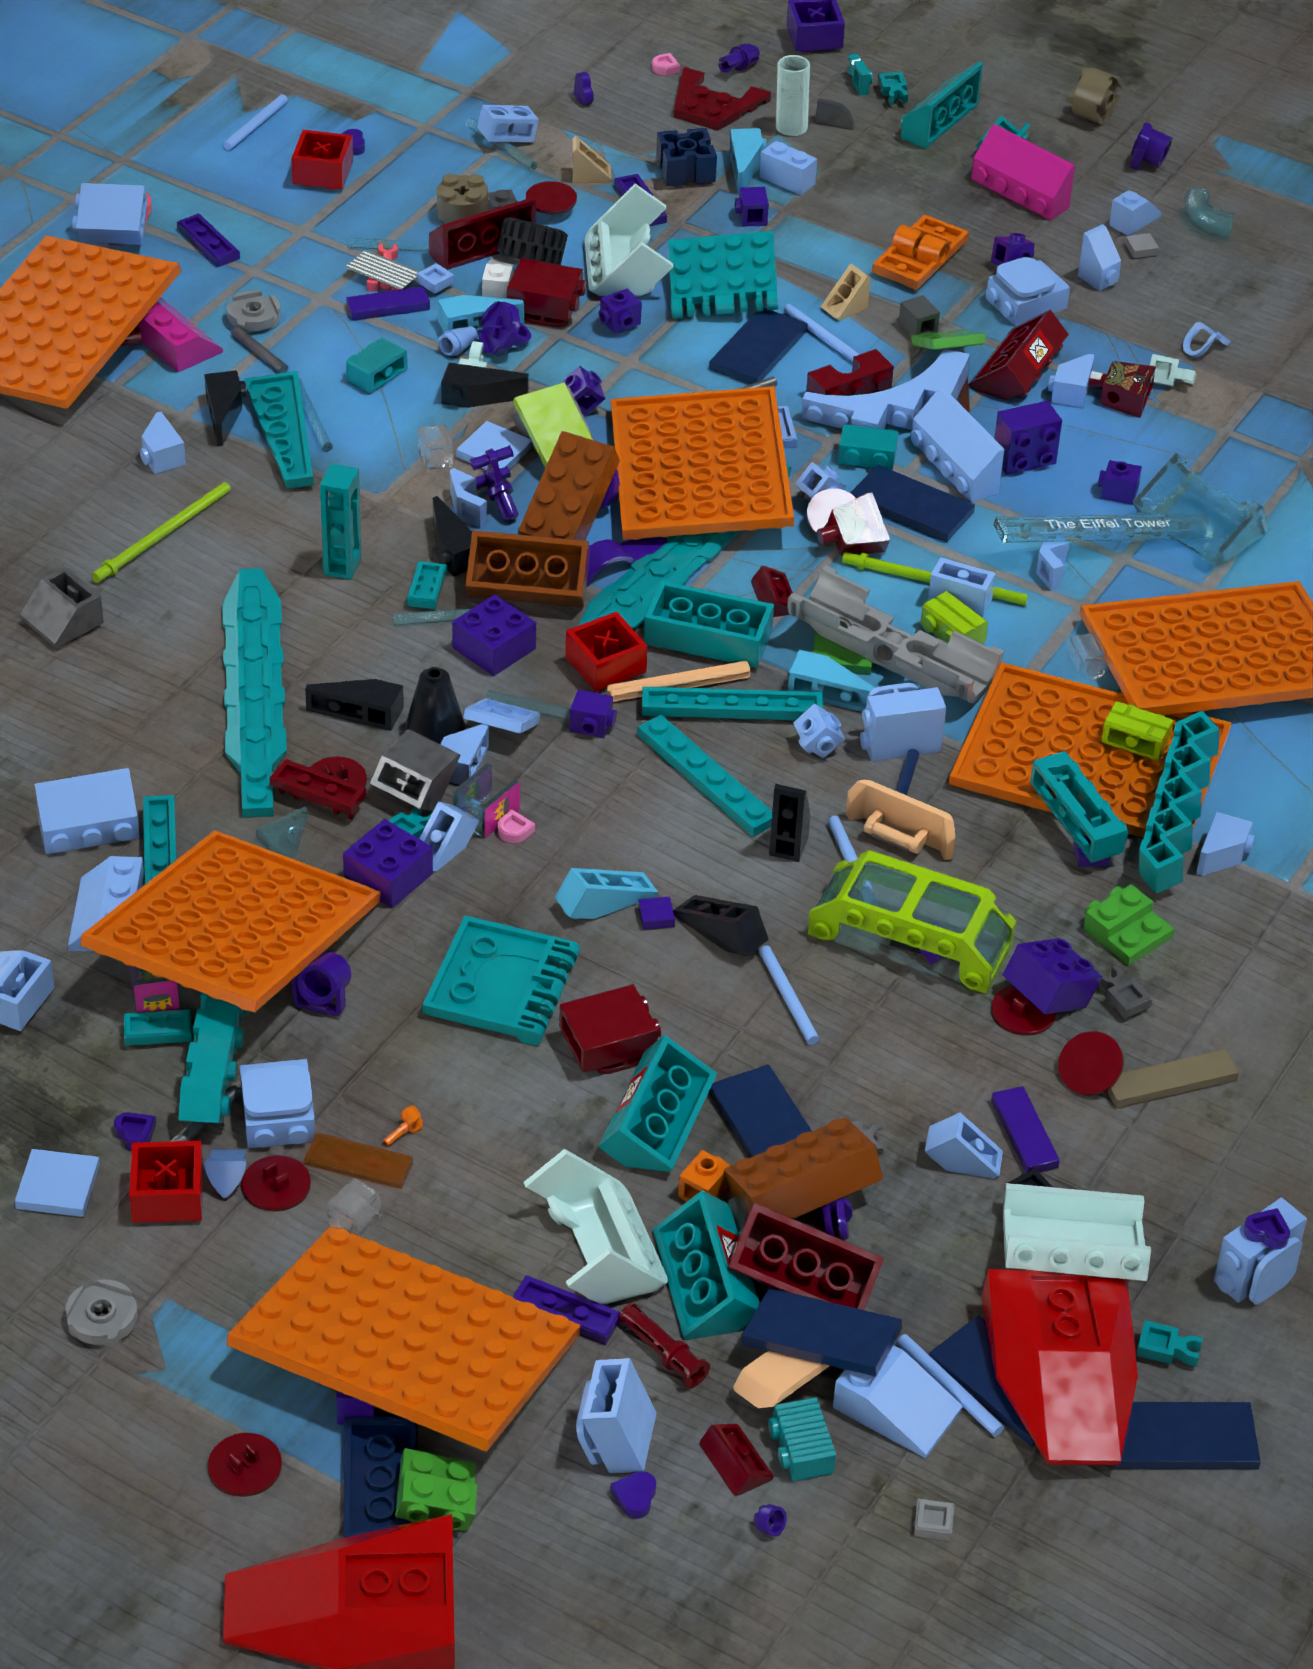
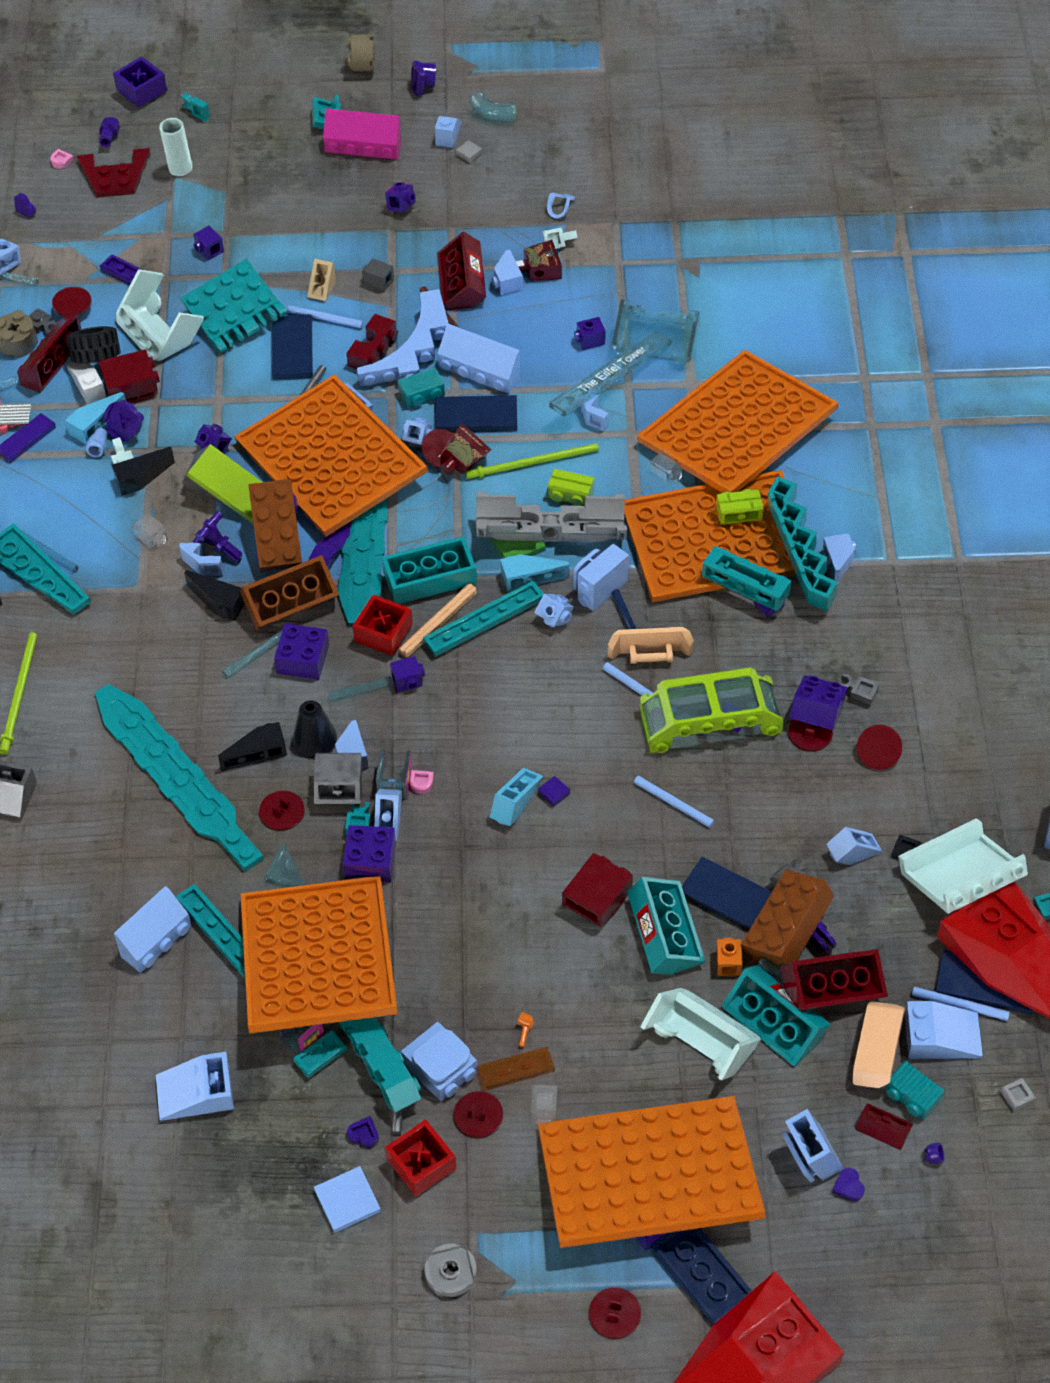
camera: 30 degrees left, 10 degrees up
light blue slope [68,856,145,952] -> none
medium blue tile [204,1149,247,1198] -> none
dark red plate [269,759,367,820] -> none
dark purple piece [292,952,351,1016] -> none
teal brick [320,463,362,580] -> none
teal brick [346,337,408,394] -> none
bright green plate [395,1448,477,1532] -> none
teal plate [407,561,447,610] -> none
light blue plate [417,263,454,294] -> none
teal hinge [422,915,581,1045] -> none
light blue tile [456,421,533,470] -> none
light blue tile [463,698,540,734] -> none
dark purple tile [512,1275,620,1345] -> none
tan slope [572,135,612,183] -> none
dark purple brick [598,288,642,333] -> none
dark red pin [619,1303,710,1388] -> none
teal plate [637,715,772,837] -> none
dark blue brick [656,128,717,187] -> none
black slope [673,895,769,956] -> none
medium azure slope [729,128,767,193] -> none
dark blue tile [741,1288,902,1377] -> none
dark red slope [751,566,793,617] -> none
light blue brick [760,141,817,195] -> none
black slope [769,784,810,862] -> none
flat silver brick [815,98,854,130] -> none
orange plate [872,214,969,290] -> none
teal plate [878,72,908,105] -> none
teal slope [900,62,983,149] -> none
bright green tile [911,330,986,350] -> none
light blue brick [928,557,995,617] -> none
light blue brick [986,257,1070,326] -> none
dark purple tile [991,1086,1060,1172] -> none
dark purple brick [994,401,1062,475] -> none
light blue slope [1078,224,1121,291] -> none
bright green plate [1083,884,1175,966] -> none
dark tan tile [1107,1049,1239,1108] -> none

